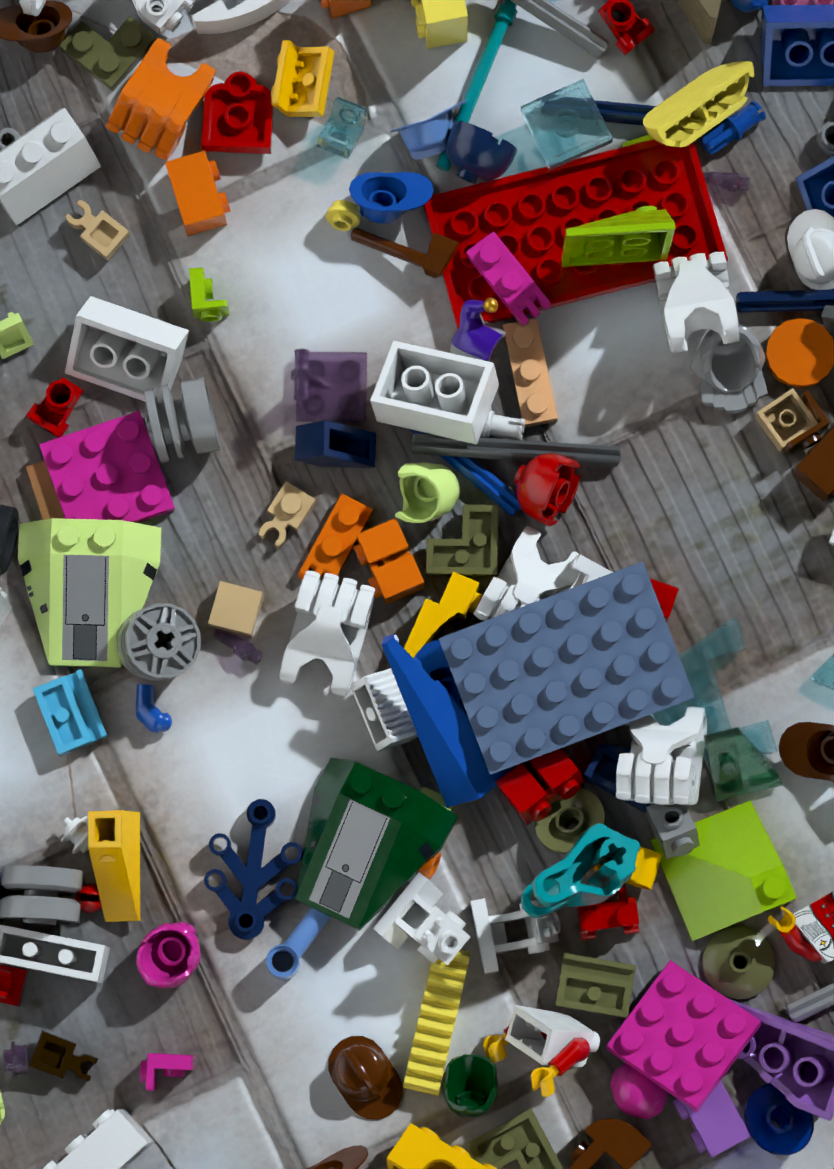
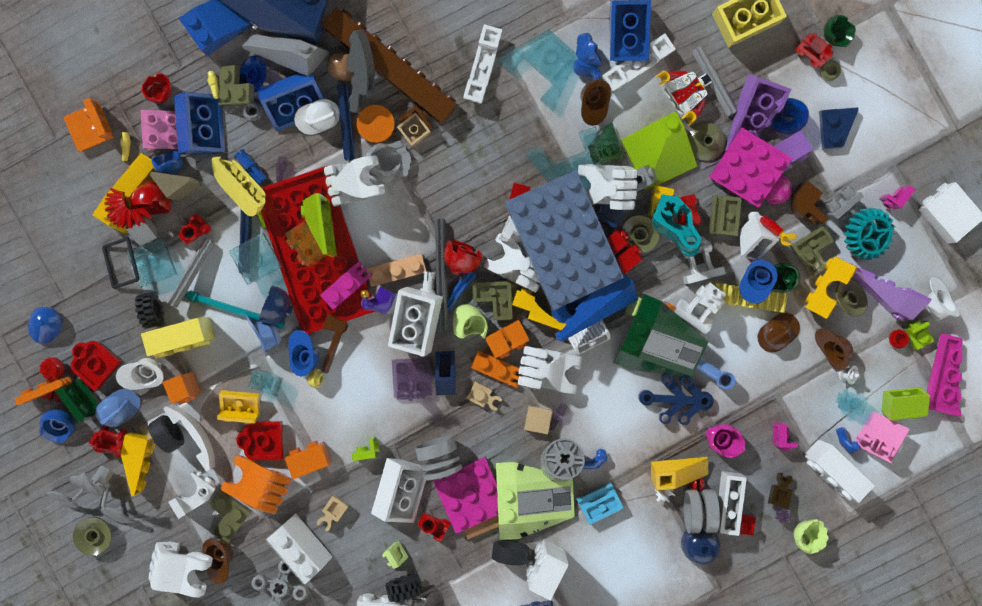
camera: 90 degrees left, 10 degrees up
none -> clear yellow brick [285,221,327,267]
none -> blue piece [739,259,778,304]

